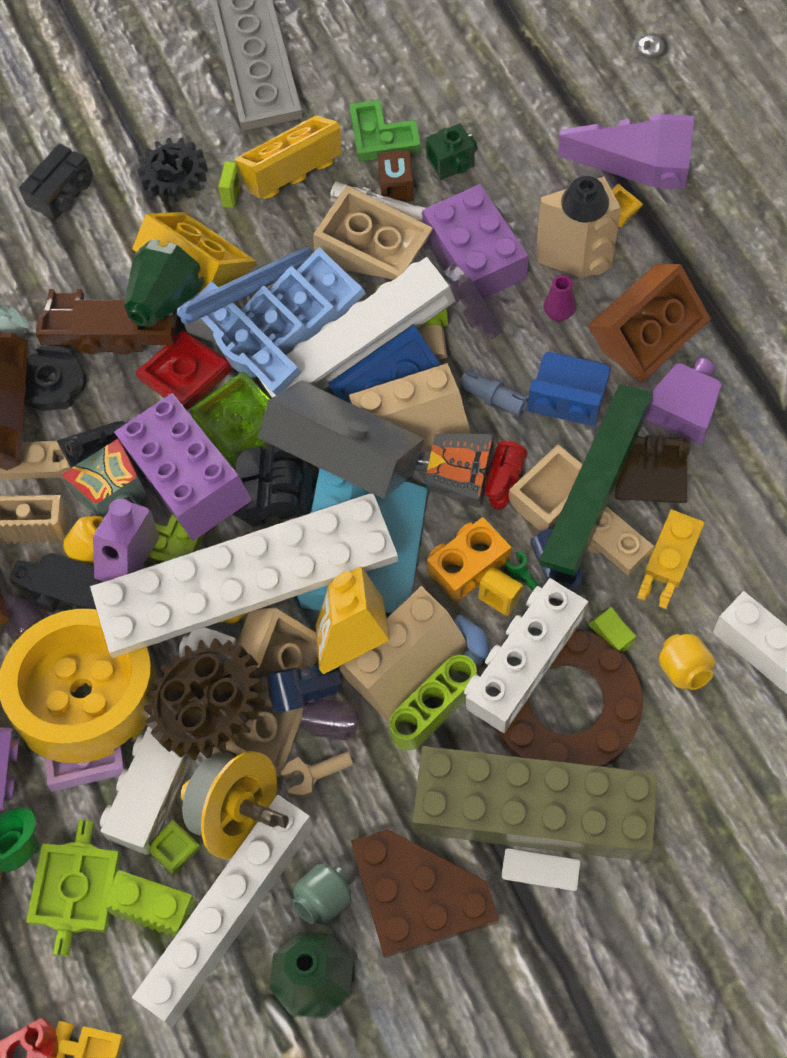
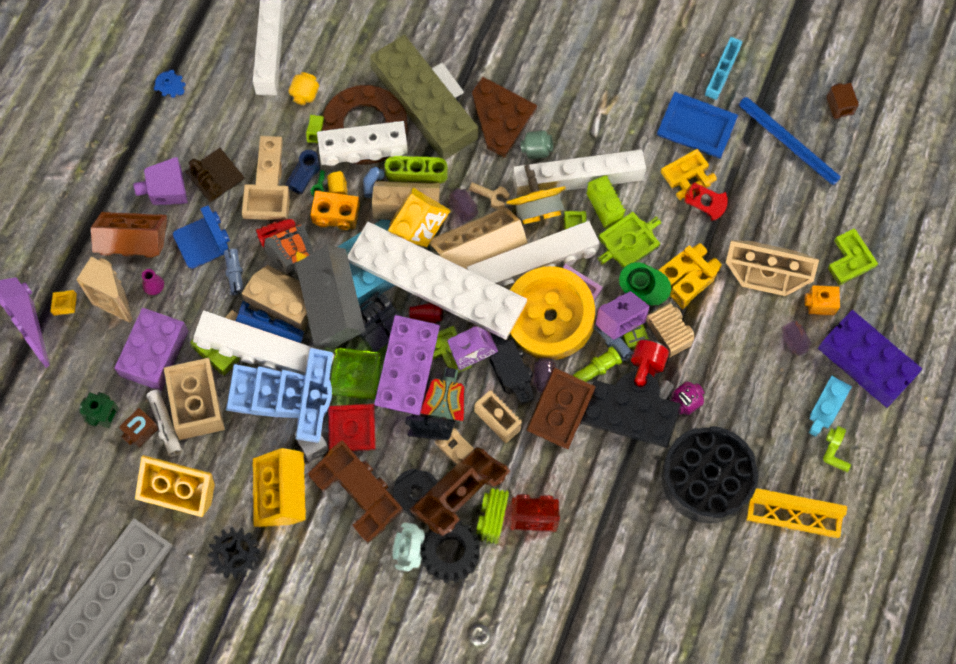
camera: 140 degrees left, 5 degrees up
black brick [19,143,94,221] -> none
yellow head [63,516,104,566] -> none
dark green cone [124,239,204,327] -> none
dark brown gear [144,638,267,760] -> none
medium blue axle [177,247,313,324] -> none
lime tile [218,161,241,208] -> none
dark blue piece [266,664,341,712] -> none
dark green cone [269,931,354,1019] -> none
bright green plate [349,100,421,162] -> none
clear purple plate [443,264,503,340] -> none
dark green tile [539,384,653,576] -> none
black cone [561,176,609,223] -> none
yellow hinge [637,509,705,609] -> none

